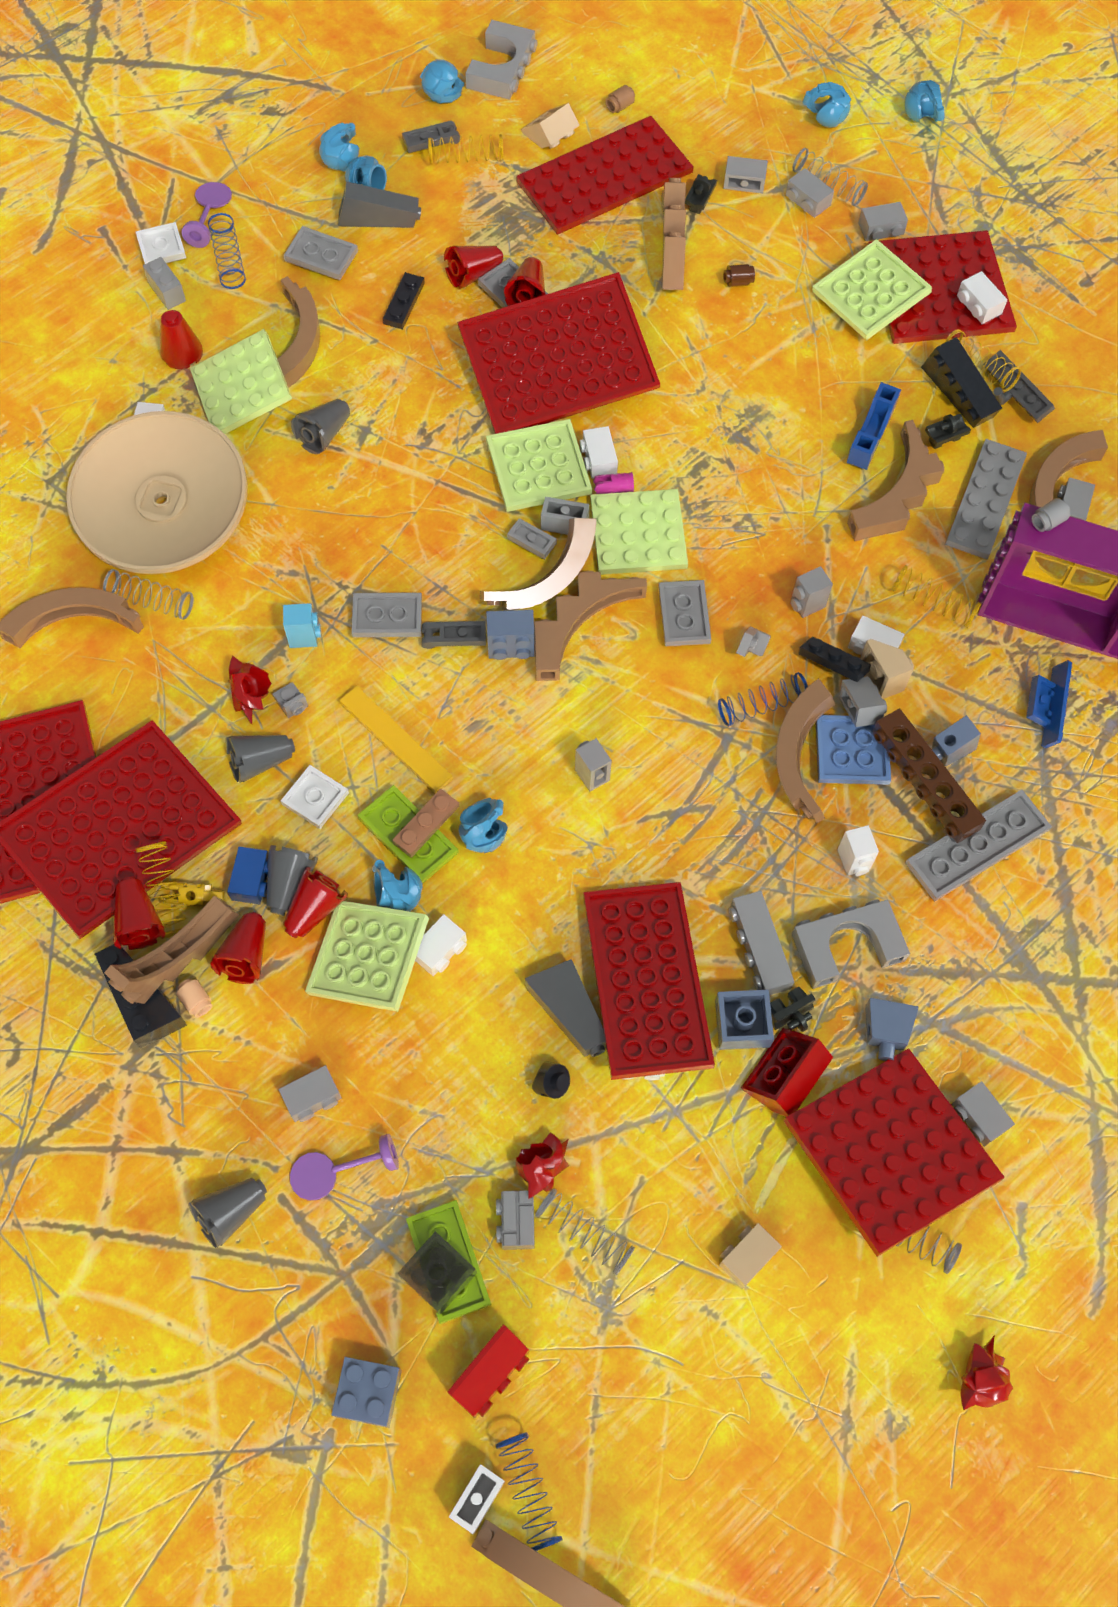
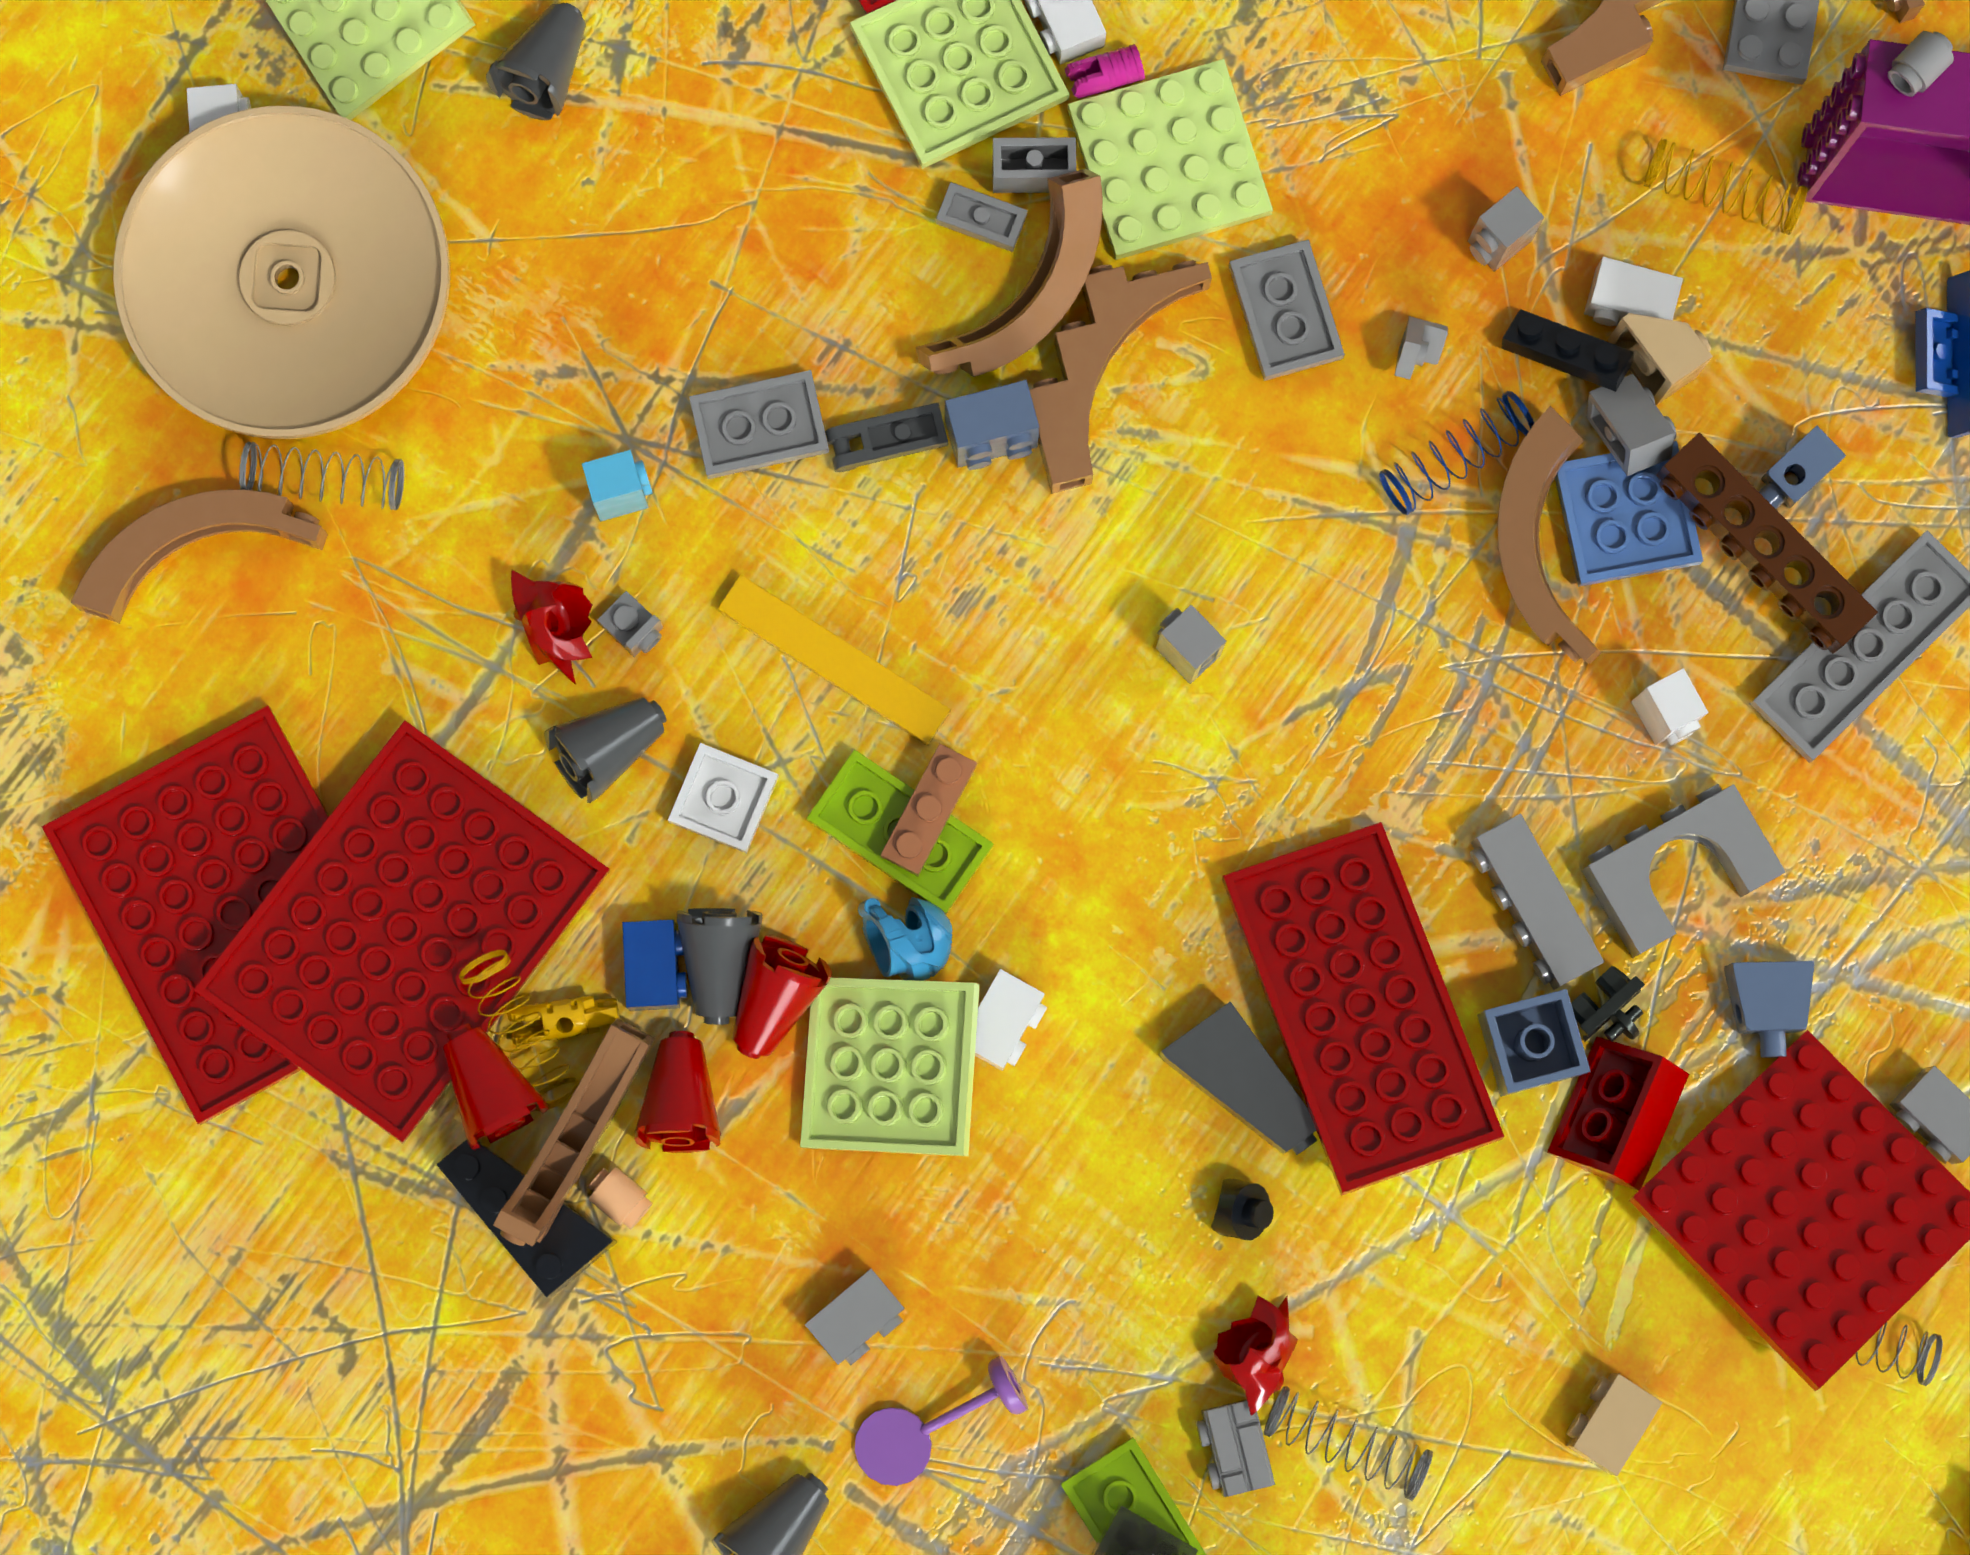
camera: 15 degrees left, 15 degrees up
dark azure helmet [459,798,508,853] -> none

